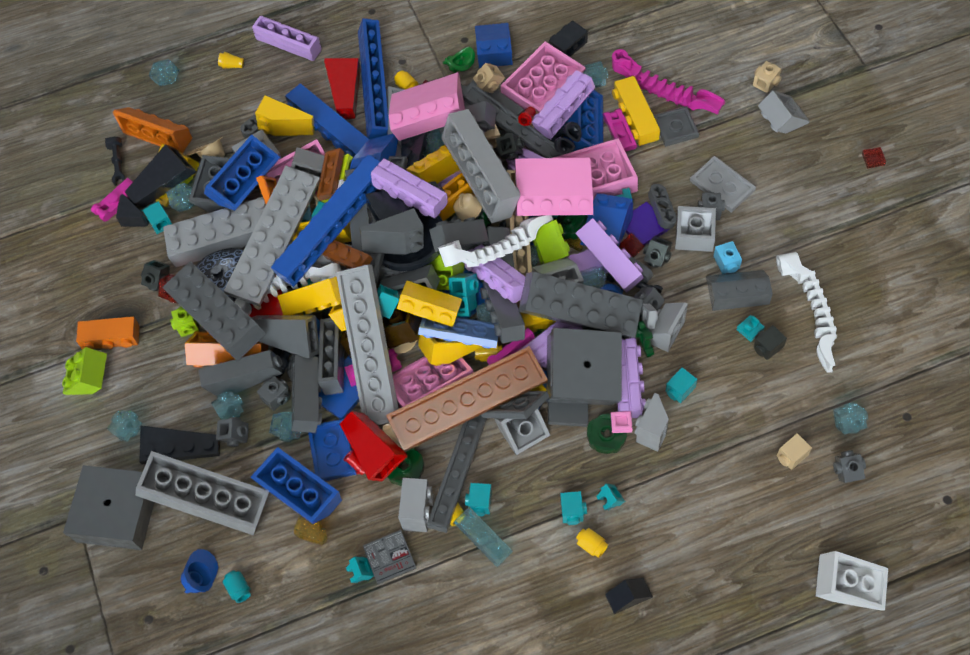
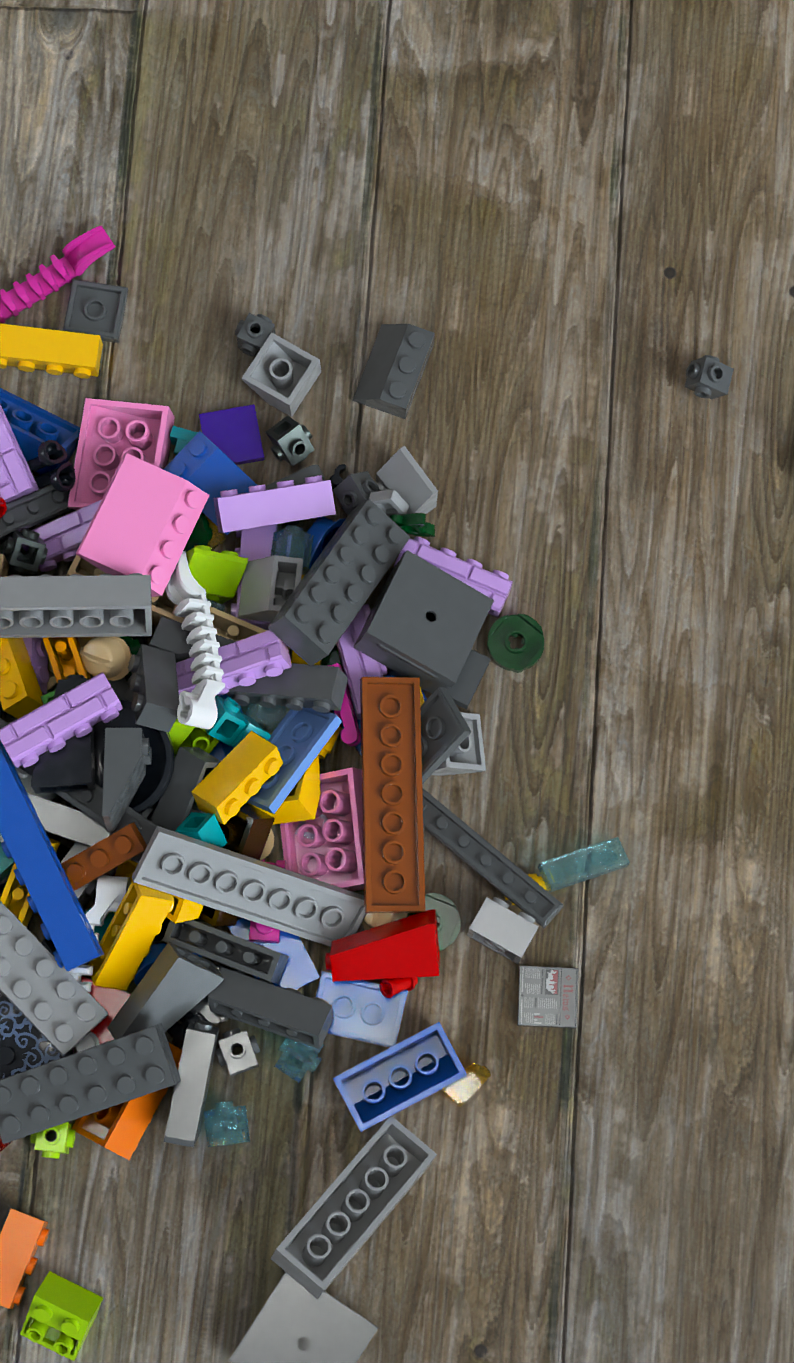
camera: 75 degrees left, 15 degrees up
clear light blue brick [106,410,142,442] -> none
black wing [139,425,220,464] -> none
blue piece [180,549,218,594] -> none
dark grey brick [216,417,249,447] -> none
teal brick [222,570,251,603] -> none
teal tile [346,557,374,583] -> none
teal brick [465,483,492,516] -> none
teal brick [560,491,587,525] -> none
yellow brick [576,528,608,558] -> none
teal tile [596,484,626,510] -> none
dark pink plate [603,108,637,152] -> none
black slope [605,578,653,614] -> none
bright pink tile [611,411,633,433] -> none
clear red tile [619,233,645,258] -> none
light grey slope [634,393,669,452] -> none
dark grey beam [648,184,677,229] -> none
teal brick [665,368,697,403] -> none
light grey tile [690,156,756,213] -> none
medium azure brick [714,241,742,274] -> none
teal tile [737,314,765,342] -> none
tan brick [753,61,782,94] -> none
pearl dark grey brick [754,325,787,360] -> none
light grey slope [758,90,810,134] -> none
white piece [776,252,837,373] -> none
tan brick [777,434,812,470] -> none
clear light blue brick [833,403,868,435] -> none
clear red tile [862,147,886,169] -> none

